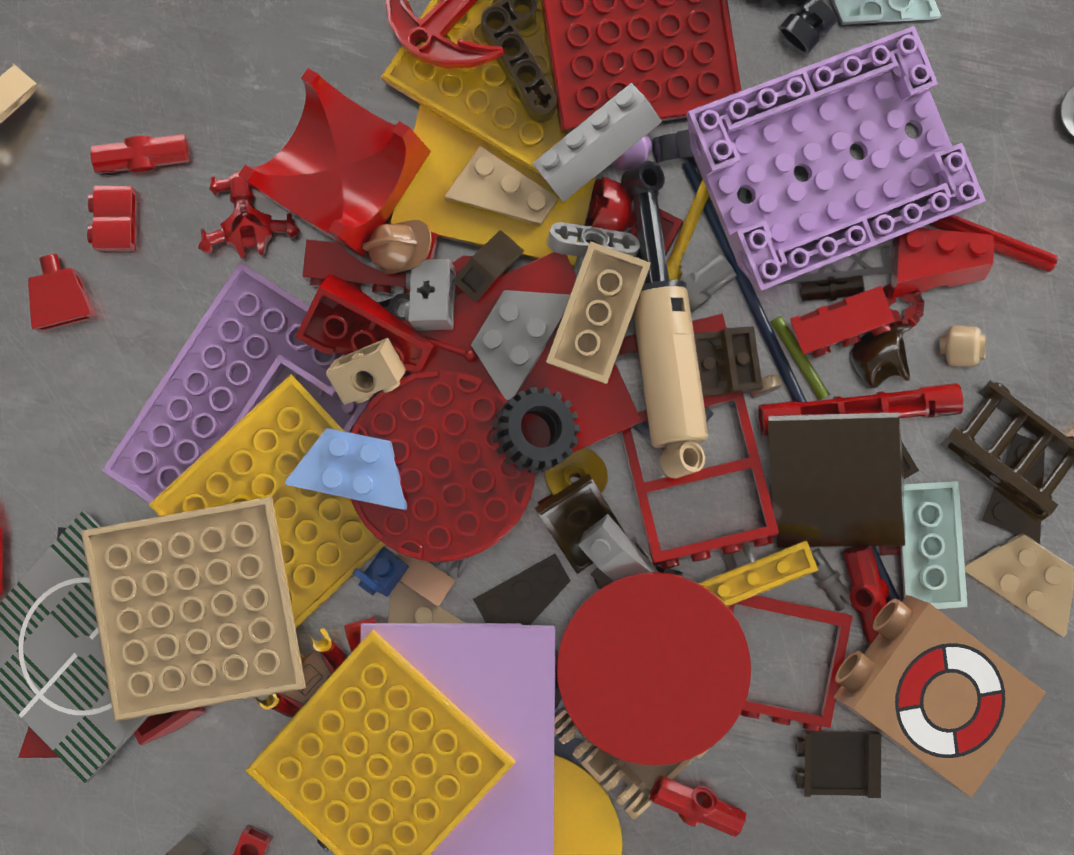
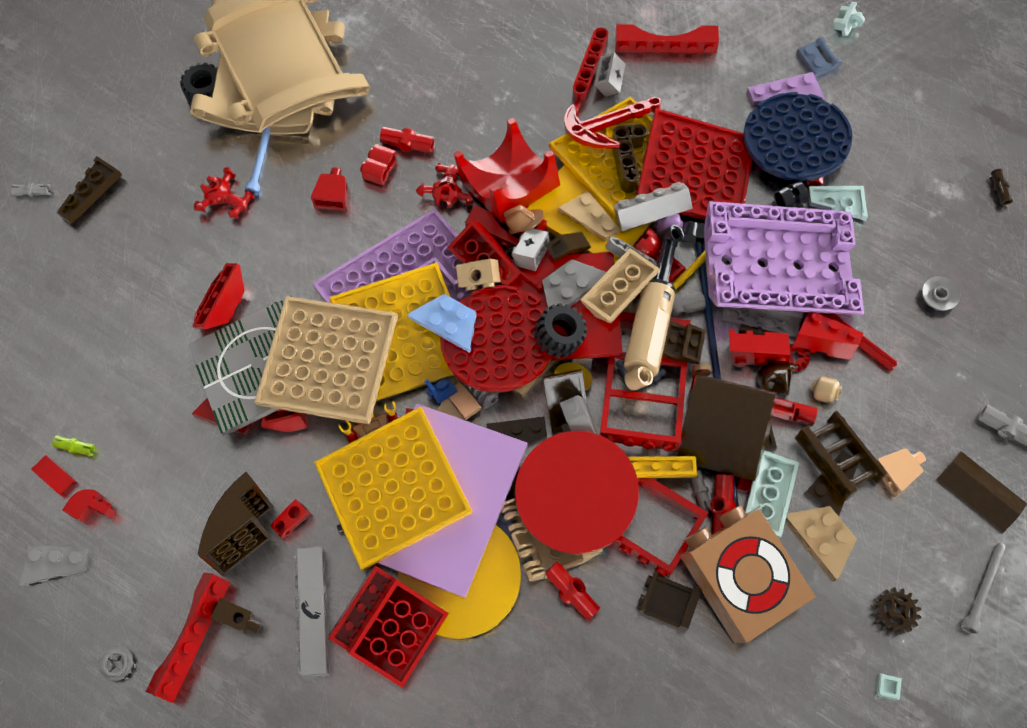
camera: 25 degrees right, 20 degrees down
lime bar [770,315,830,401] -> none

